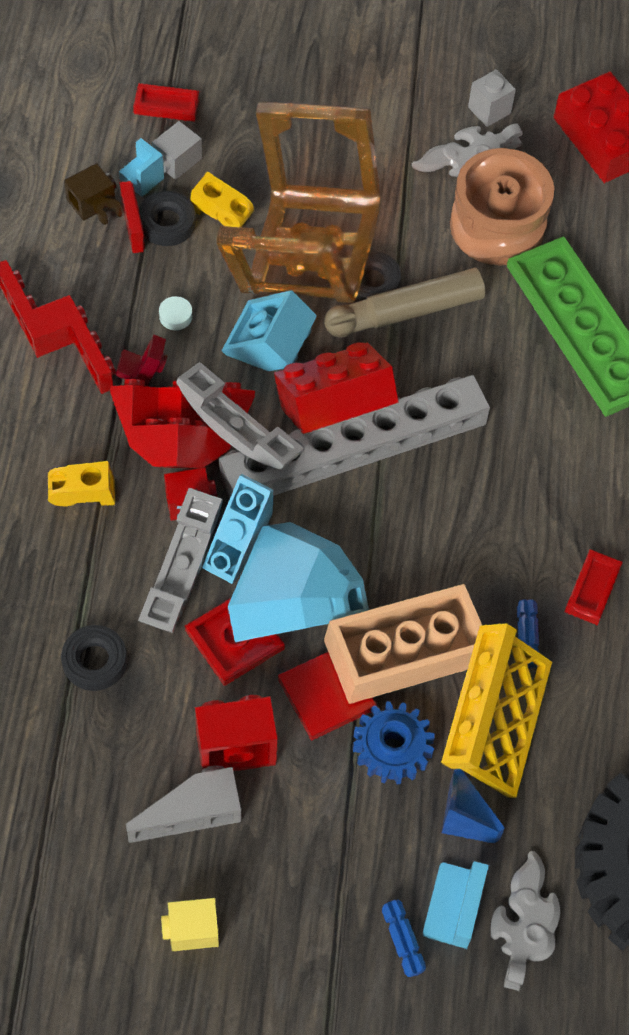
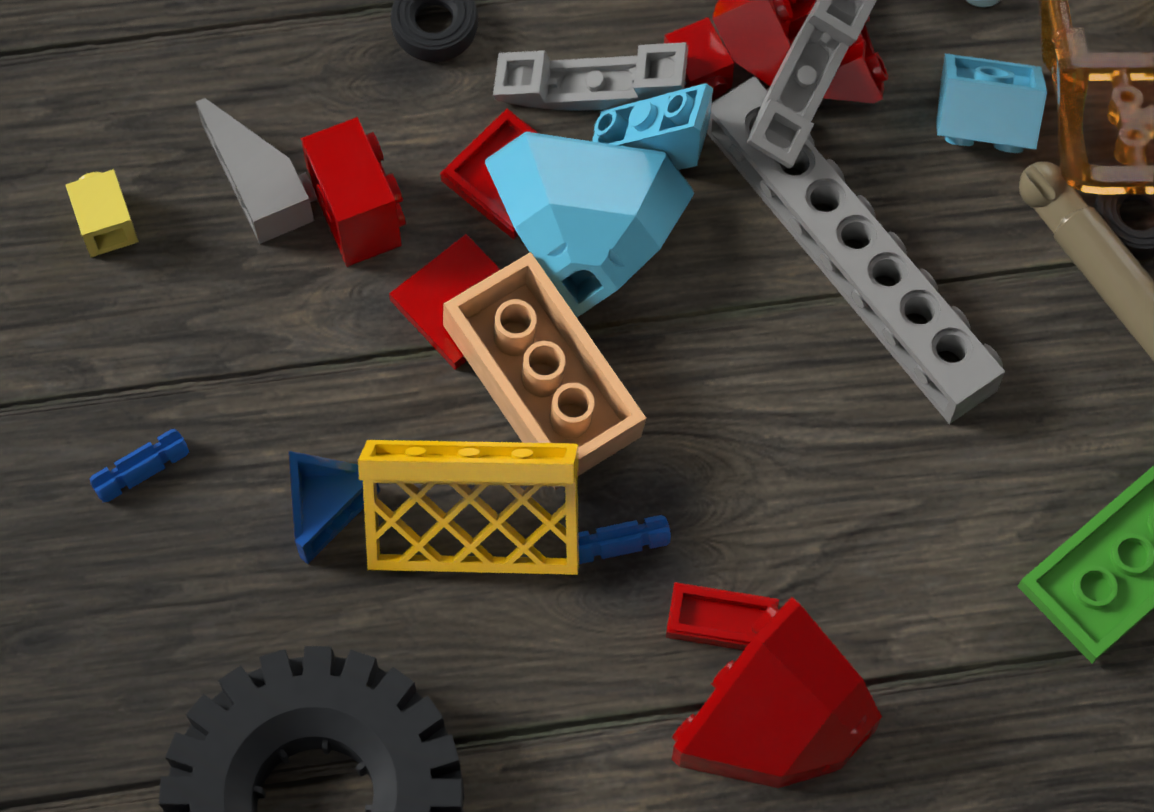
camera: 80 degrees right, 5 degrees up
red brick [274,343,399,434] -> none
blue gear [353,701,435,784] -> none
medium azure panel [423,861,489,949] -> none
light grey piece [490,851,560,991] -> none

